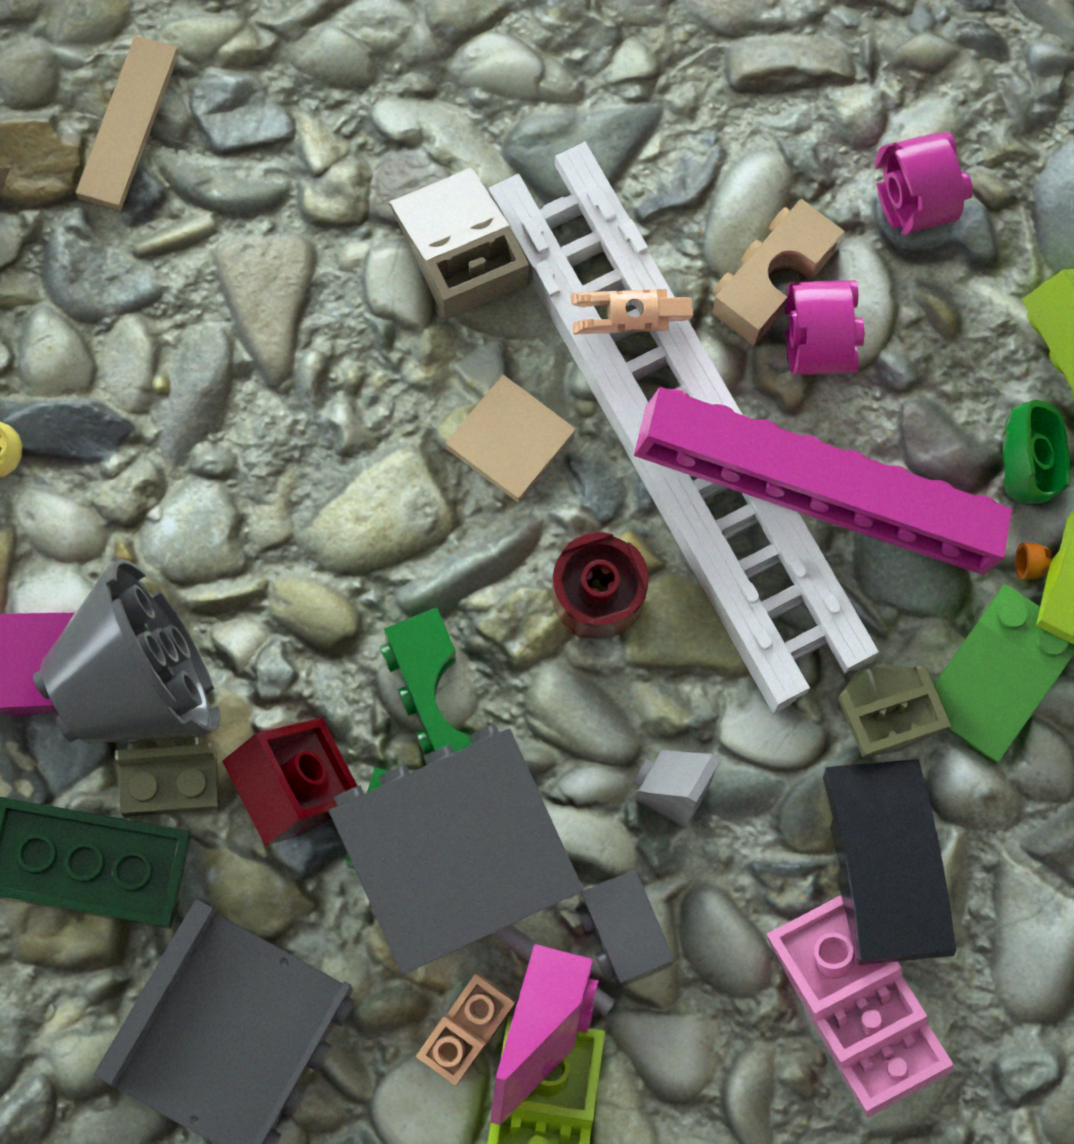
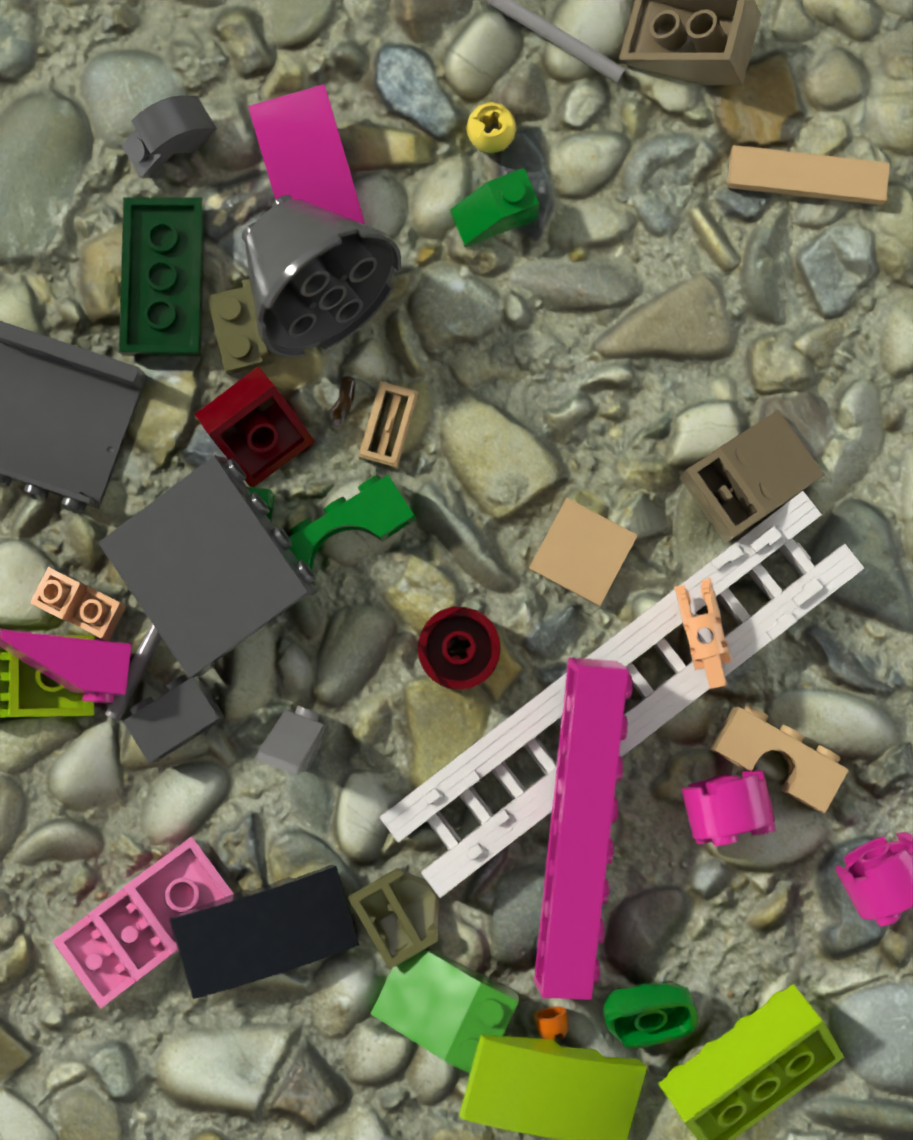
camera: 90 degrees right, 10 degrees up
none -> dark brown piece [329,376,356,427]
none -> tan tile [358,381,419,469]
none -> green slope [450,168,539,248]

